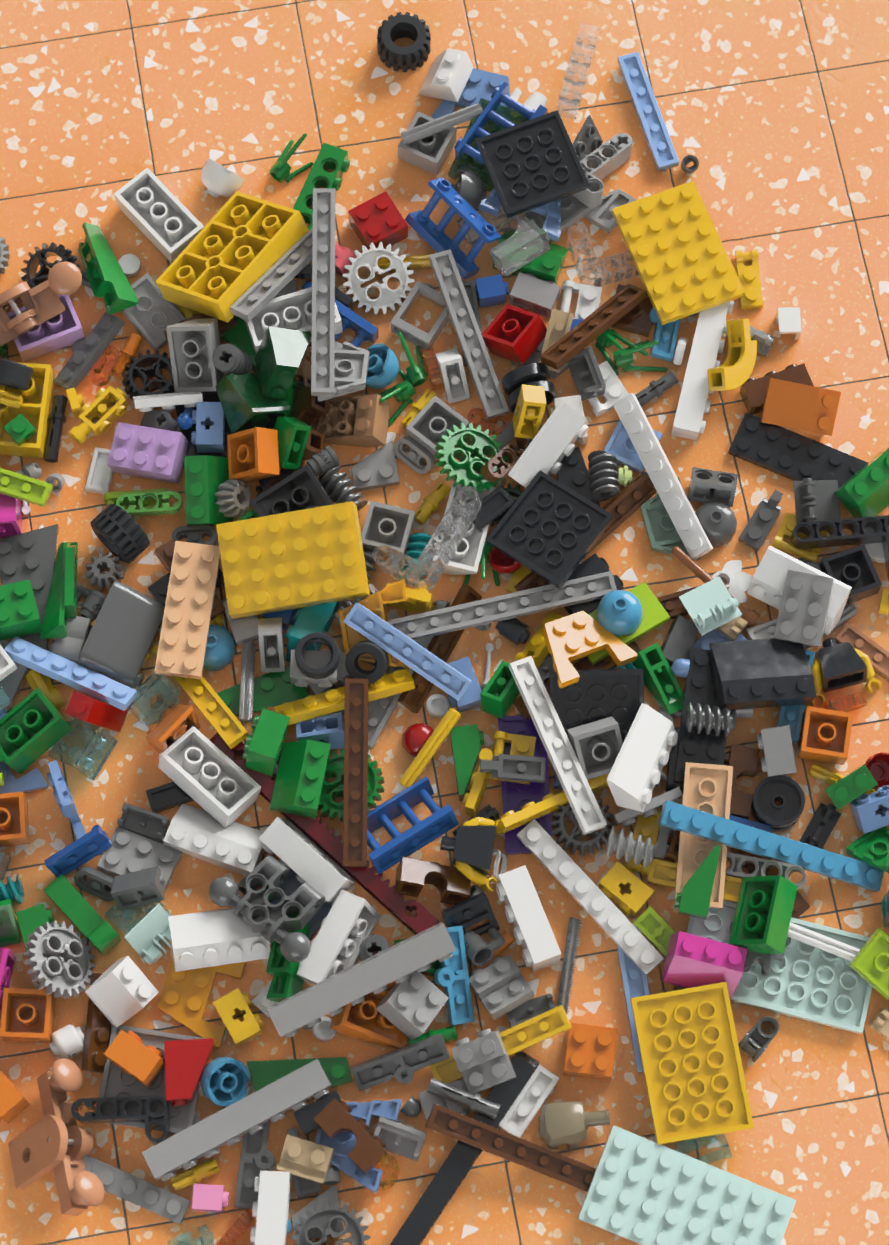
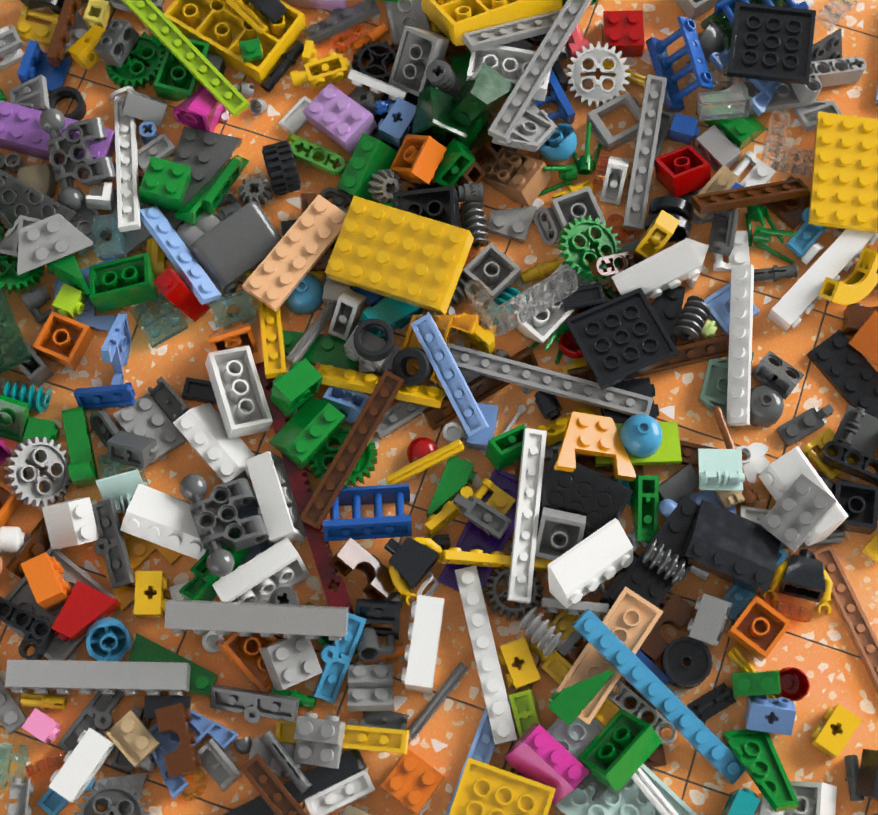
camera: 30 degrees right, 0 degrees up
none -> dark grey hinge [92,498,135,589]

